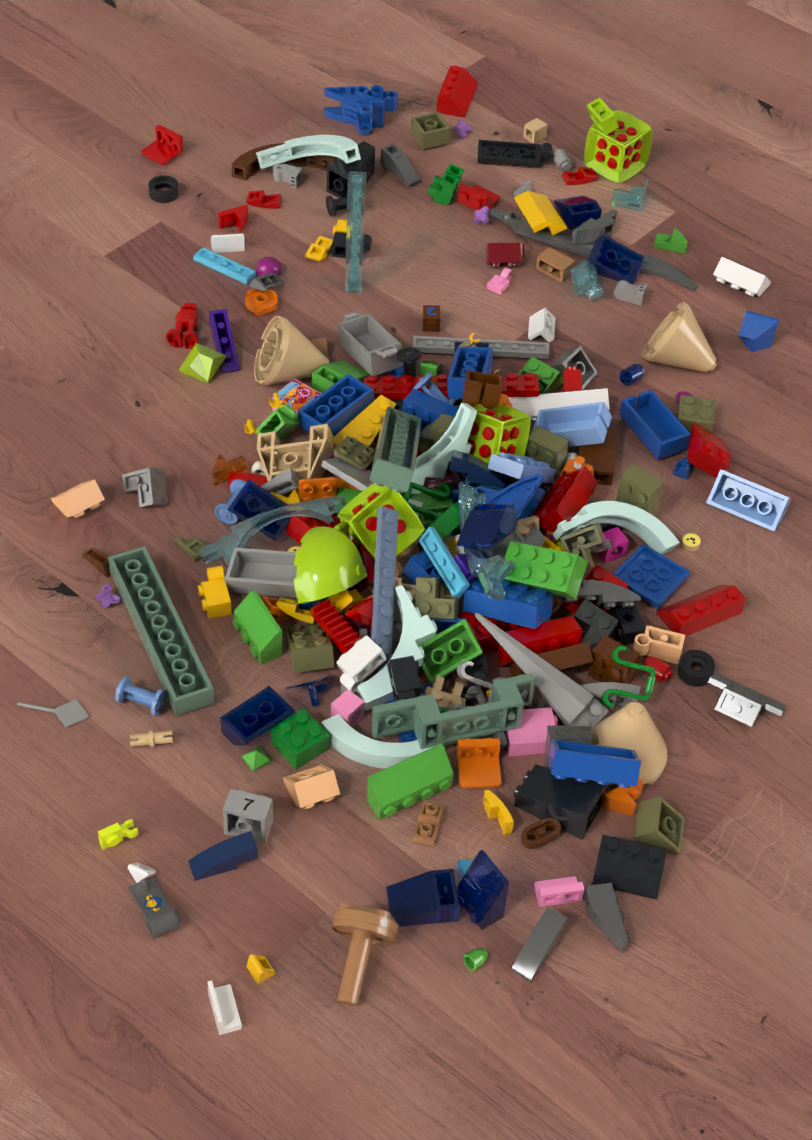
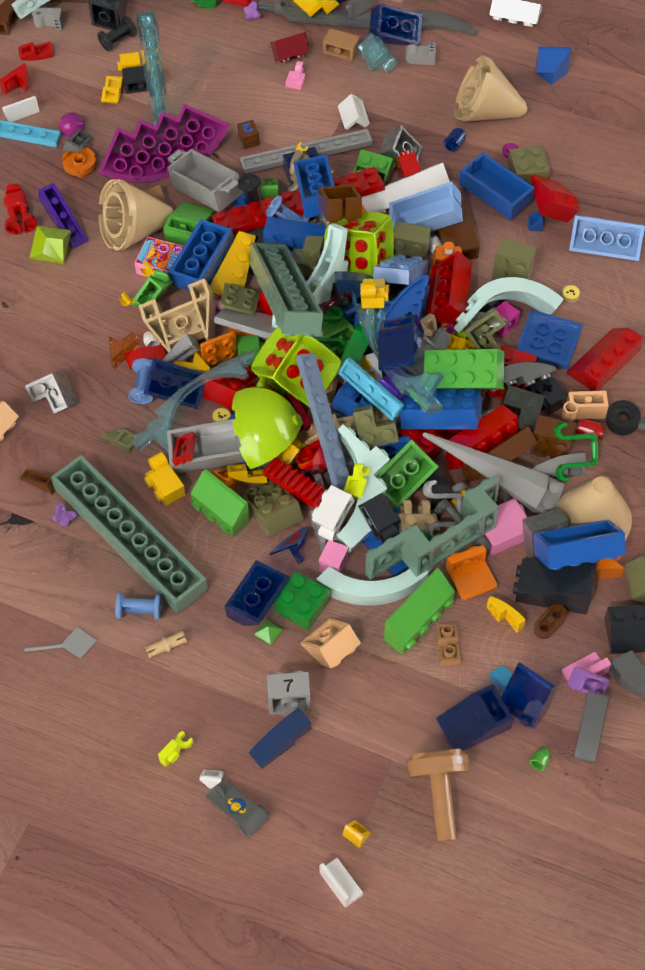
camera: 15 degrees left, 10 degrees up
none -> magenta brick [98,104,230,183]
none -> red tile [172,431,197,467]
none -> neon yellow plate [344,463,370,498]
none -> yellow hinge [361,278,389,309]
none -> medium lavender slope [567,667,610,695]

